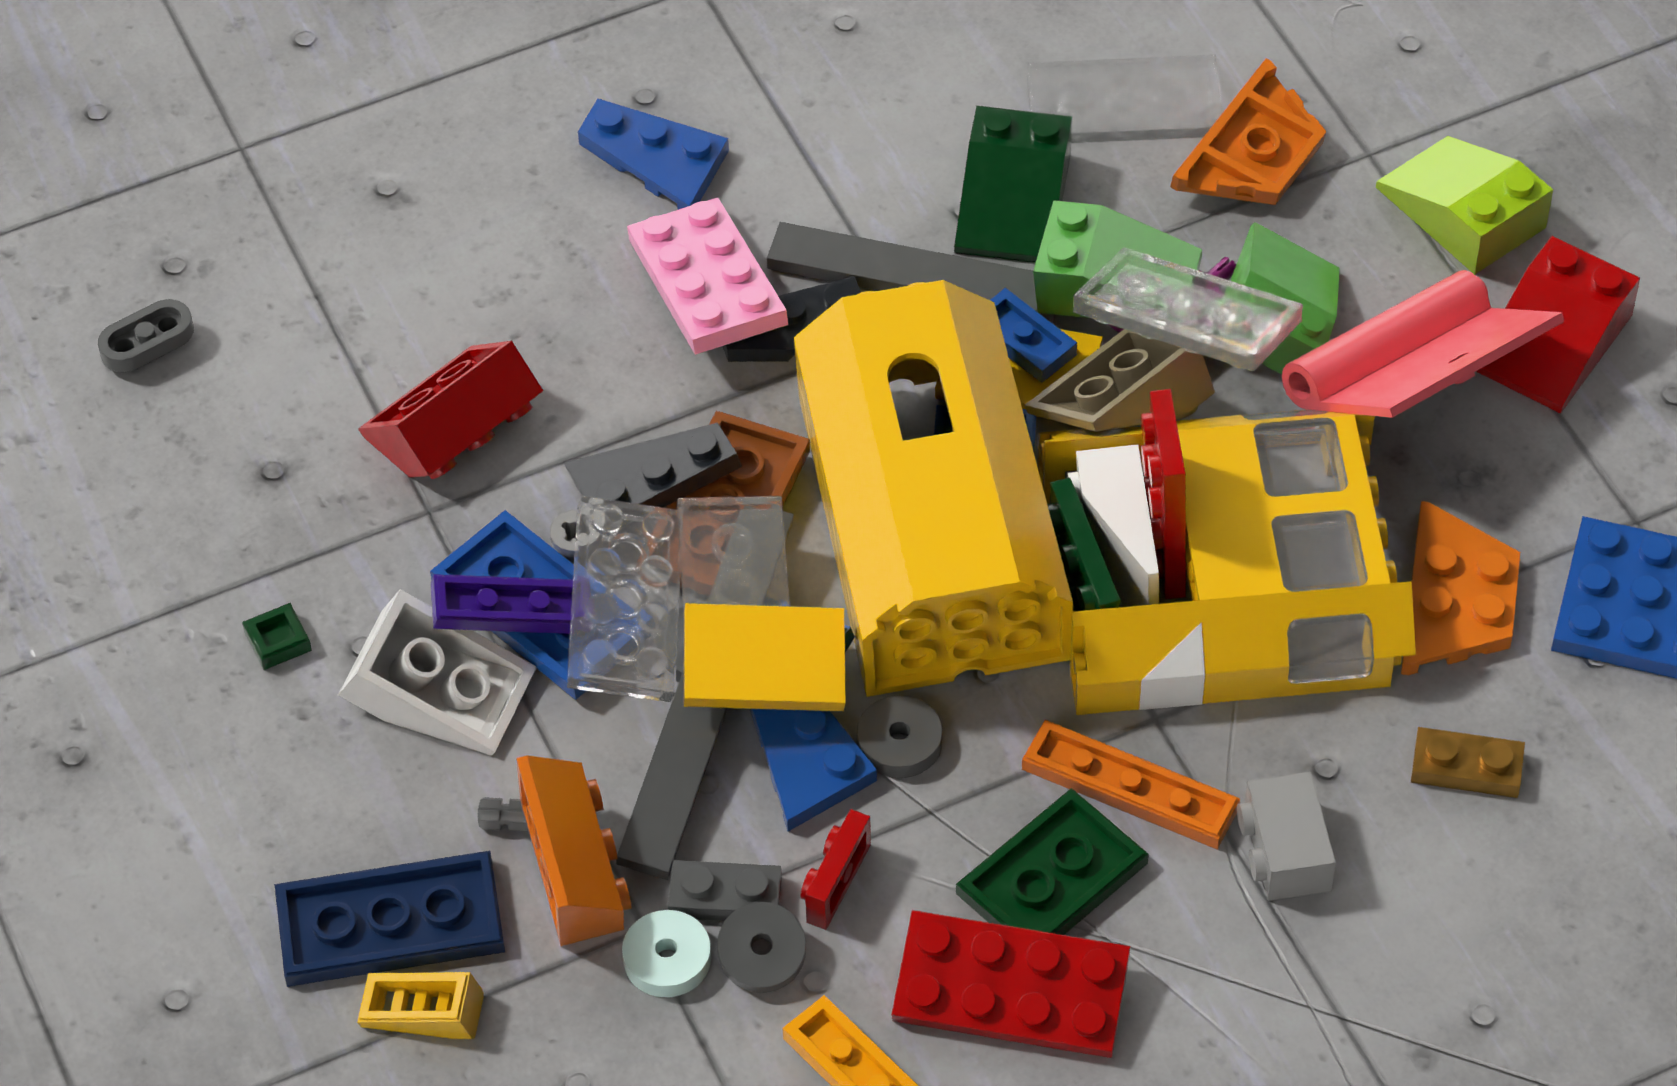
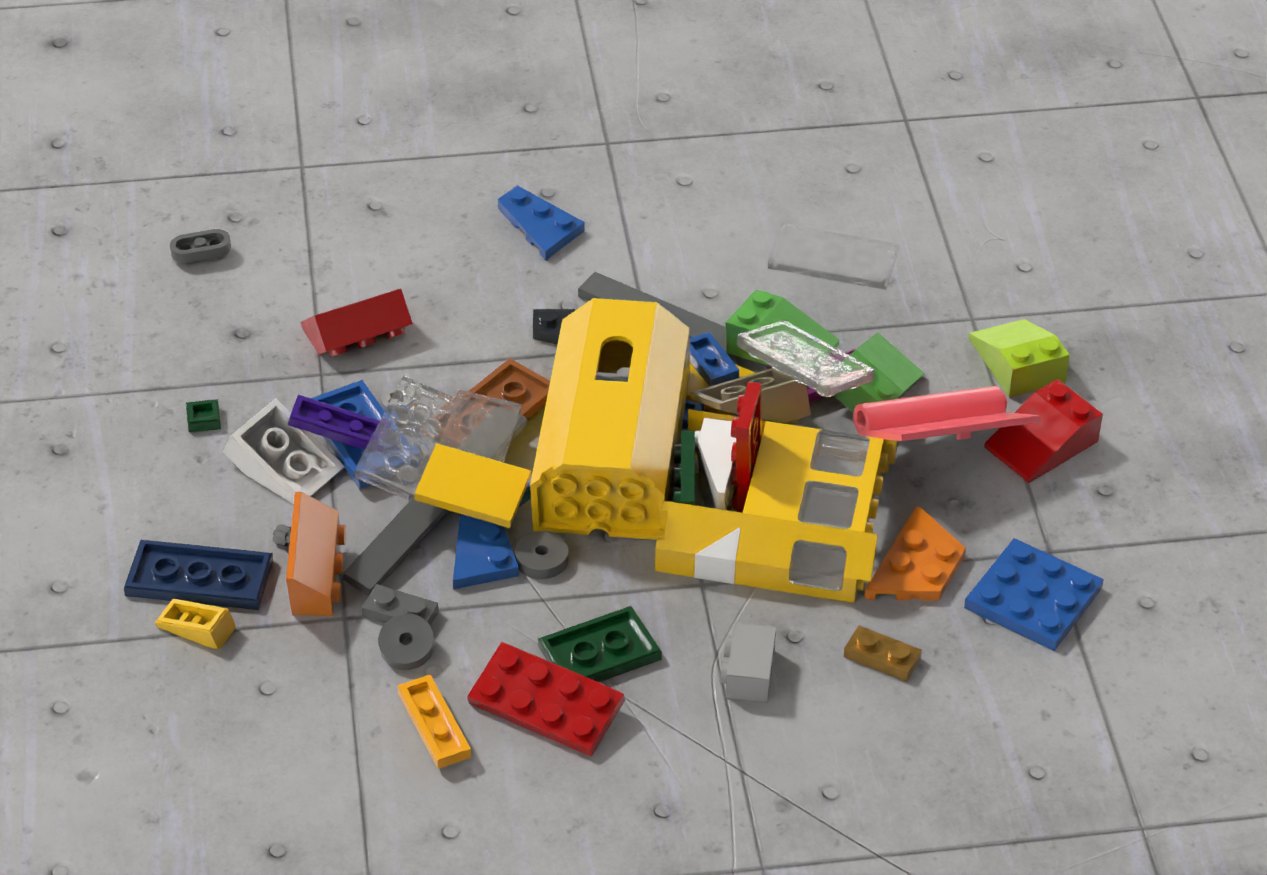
camera: 15 degrees right, 10 degrees down
wing [564,423,742,537] -> none
light aqua piece [622,910,711,997] -> none
bright pink plate [627,197,788,355] -> none
red plate [800,809,871,930] -> none
dark green slope [954,105,1072,263] -> none
orange tile [1022,720,1240,850] -> none
orange wing [1170,58,1326,205] -> none

